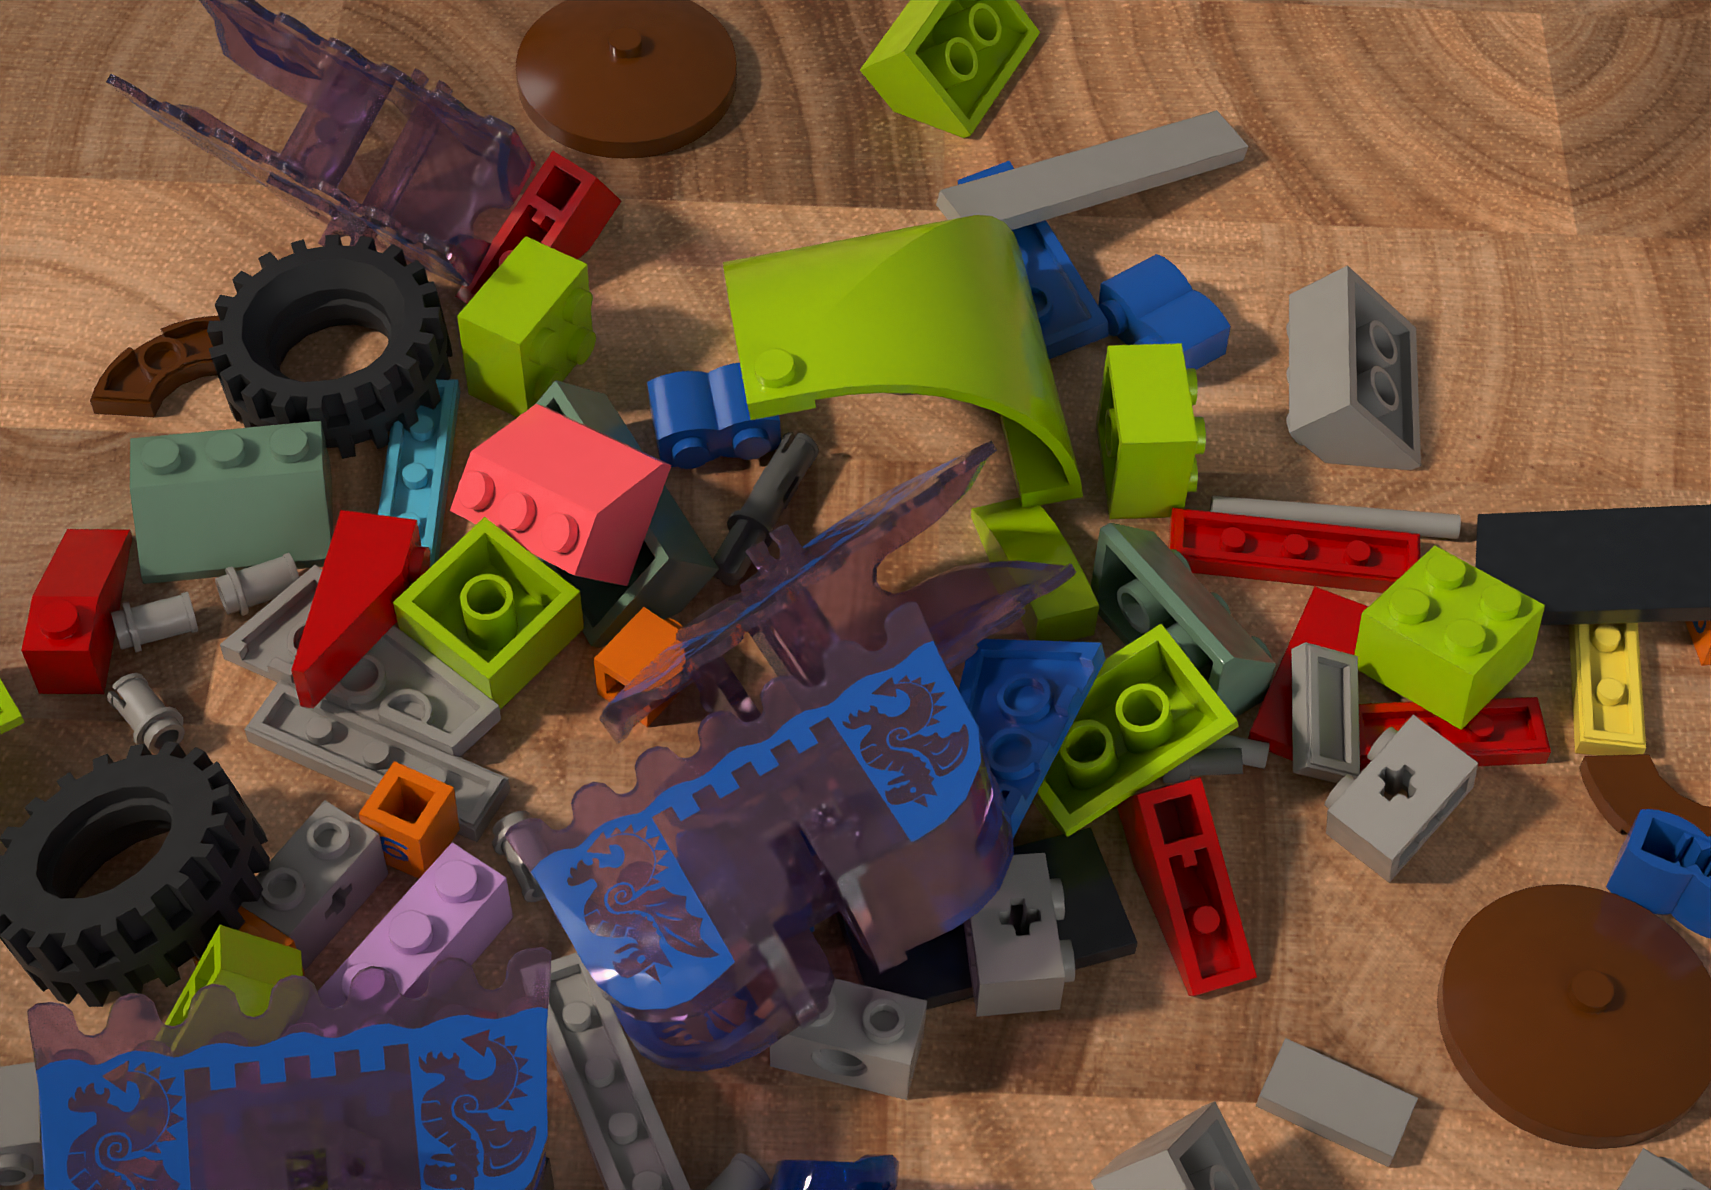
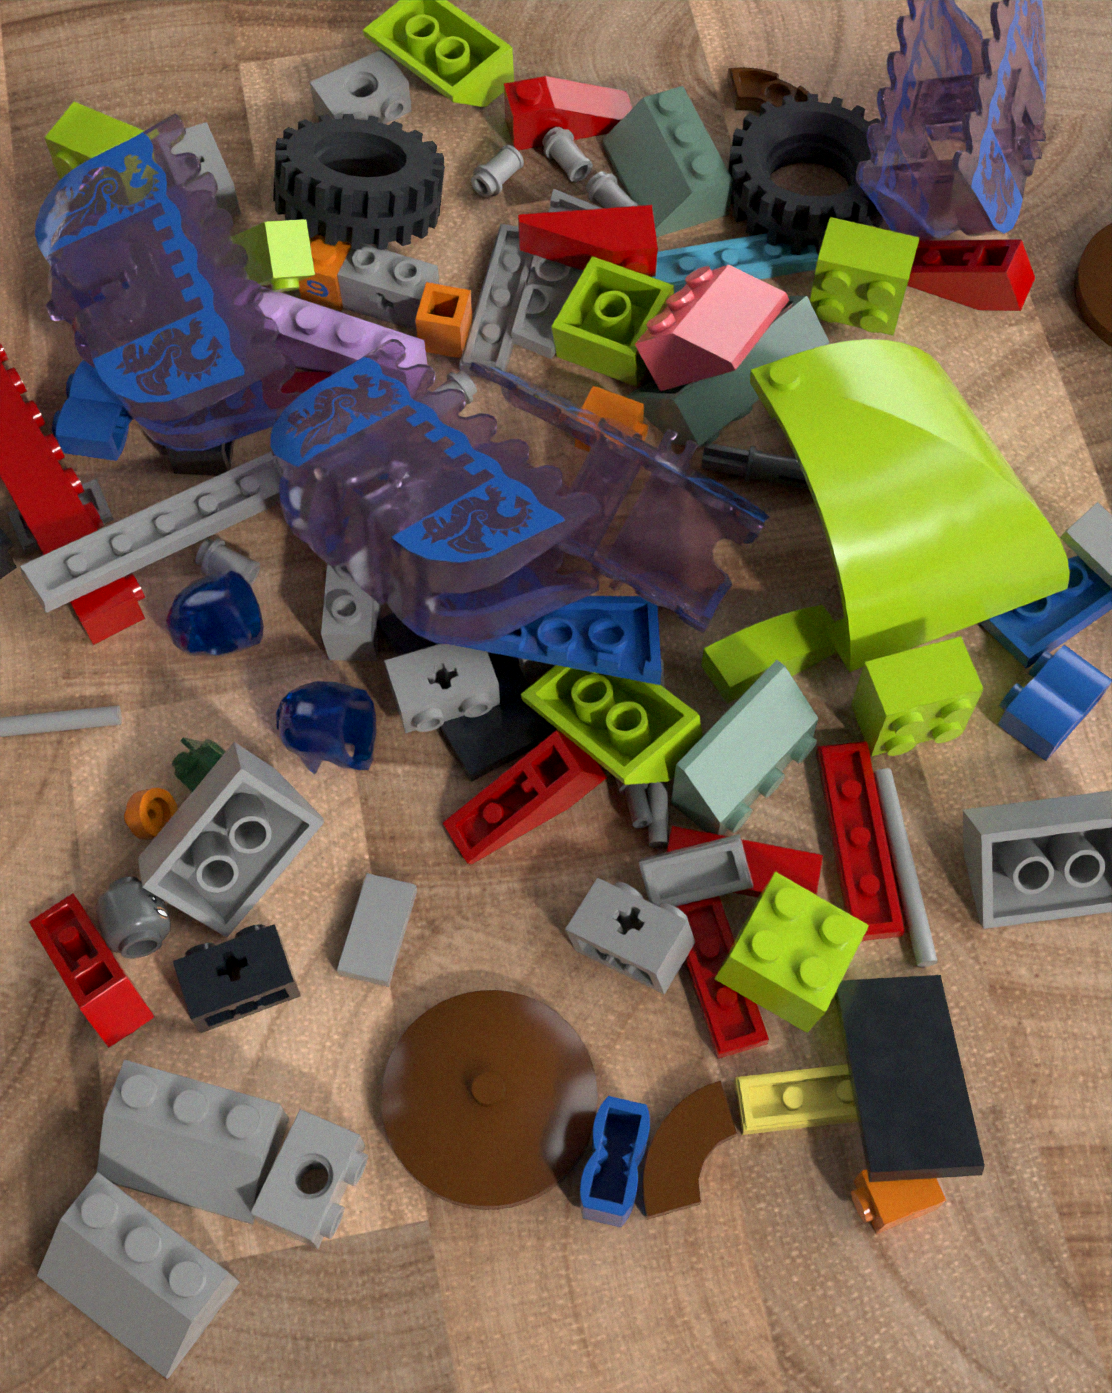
camera: 80 degrees right, 10 degrees up
none -> clear blue piece [276,681,377,774]

